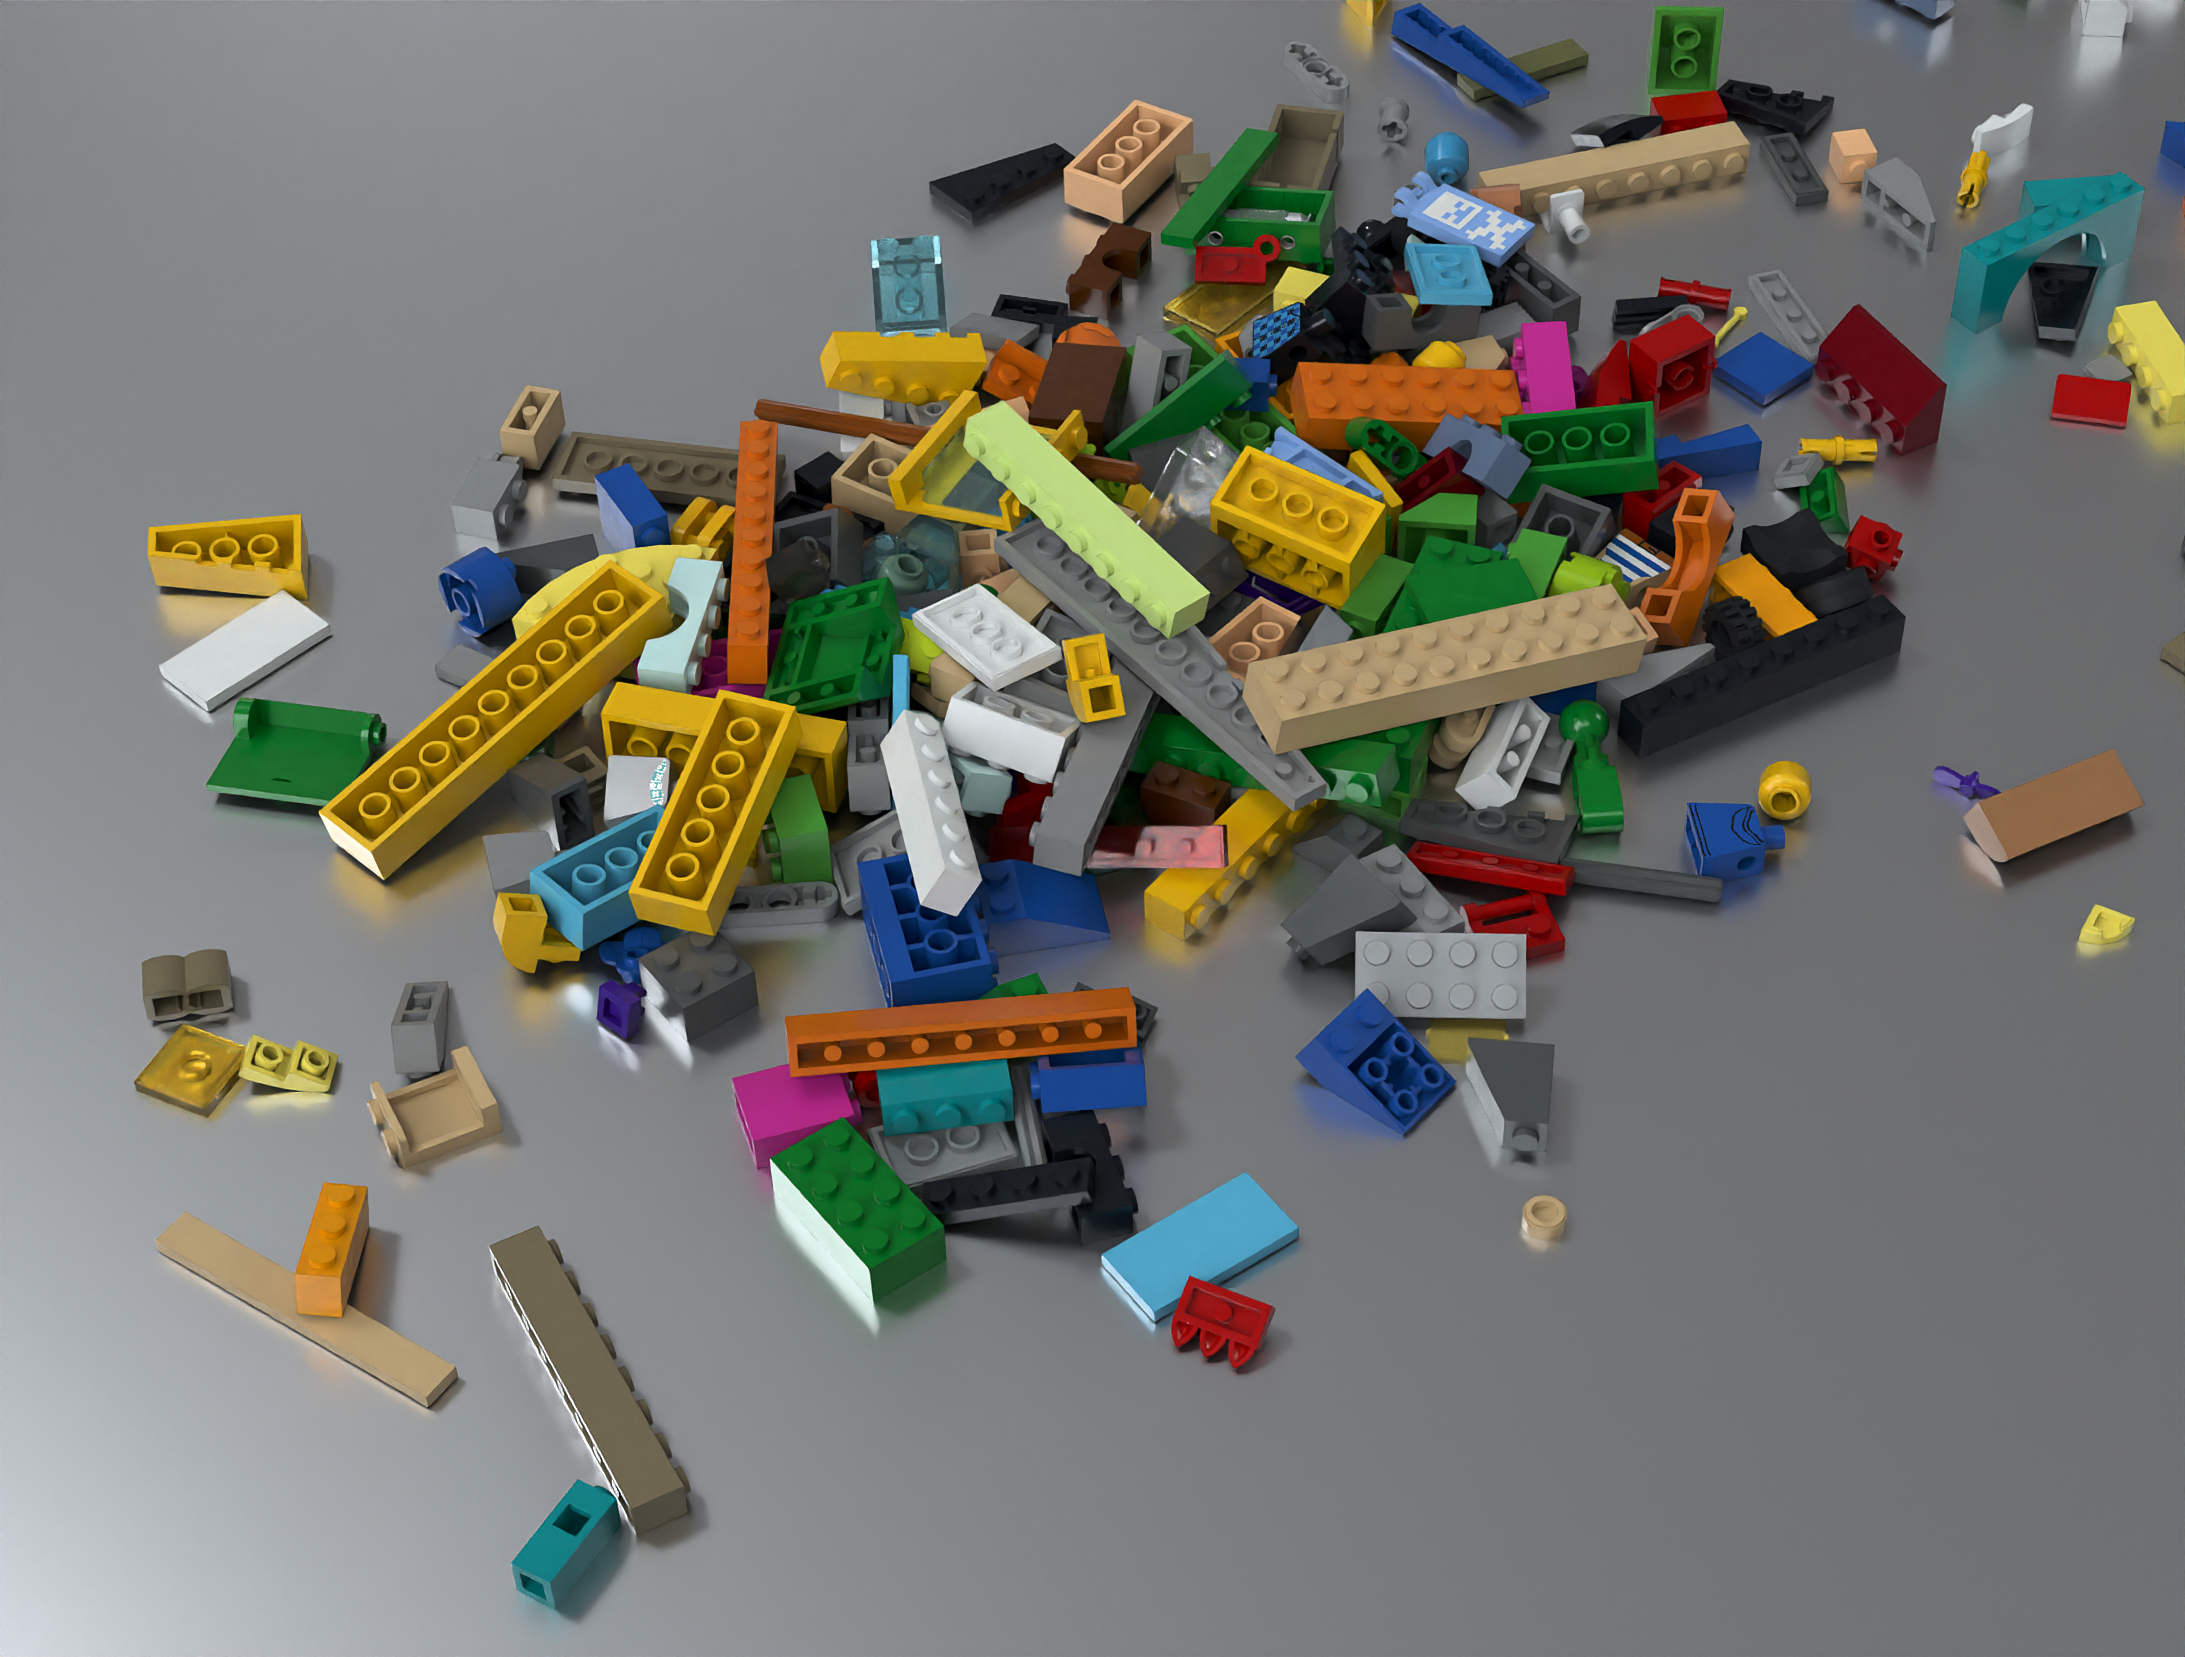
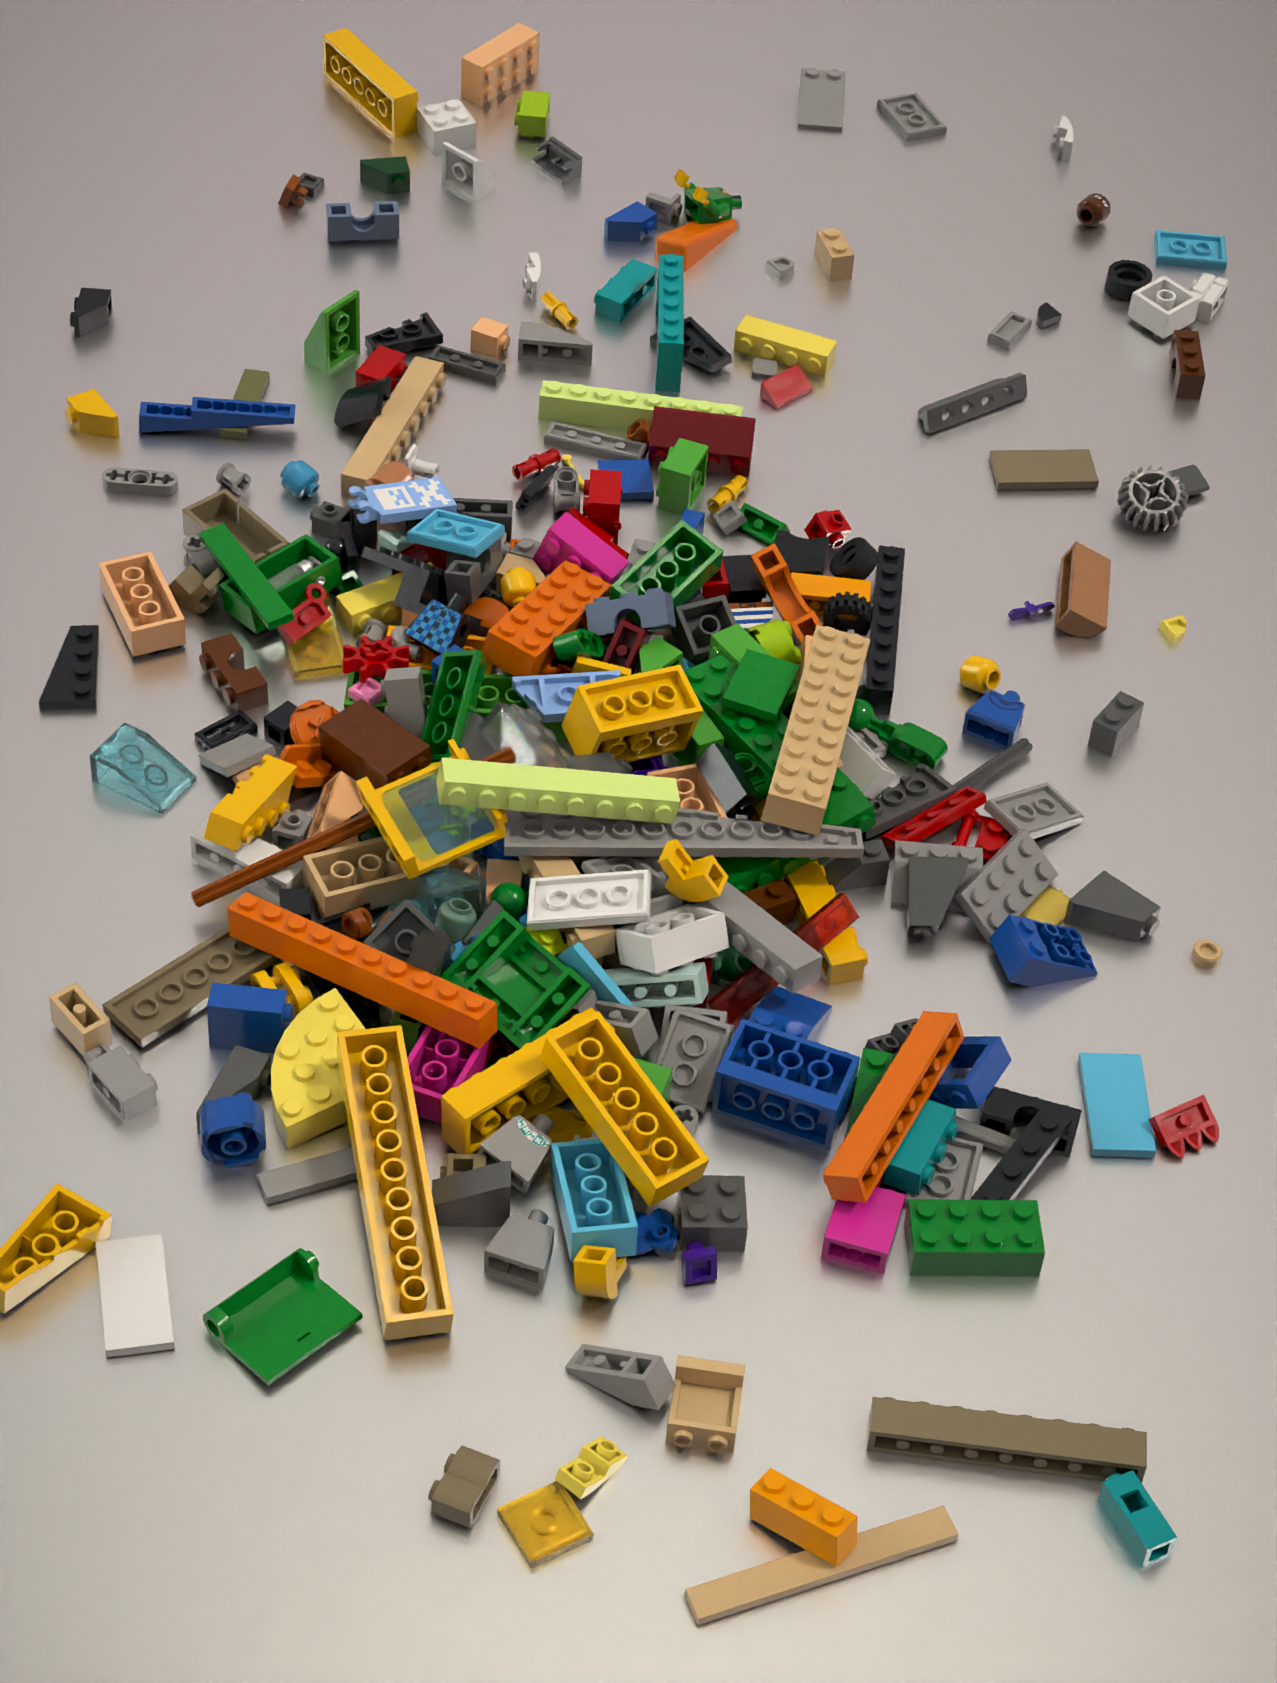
camera: 60 degrees left, 0 degrees up
light aqua arch [637,557,730,694] -> none
white brick [880,709,982,917] -> none
none -> red gear [343,636,409,683]
none -> yellowish green brick [538,380,743,434]
none -> bright green brick [656,438,709,515]
none -> light grey tile [984,782,1084,839]
none -> dark grey brick [1088,691,1144,757]

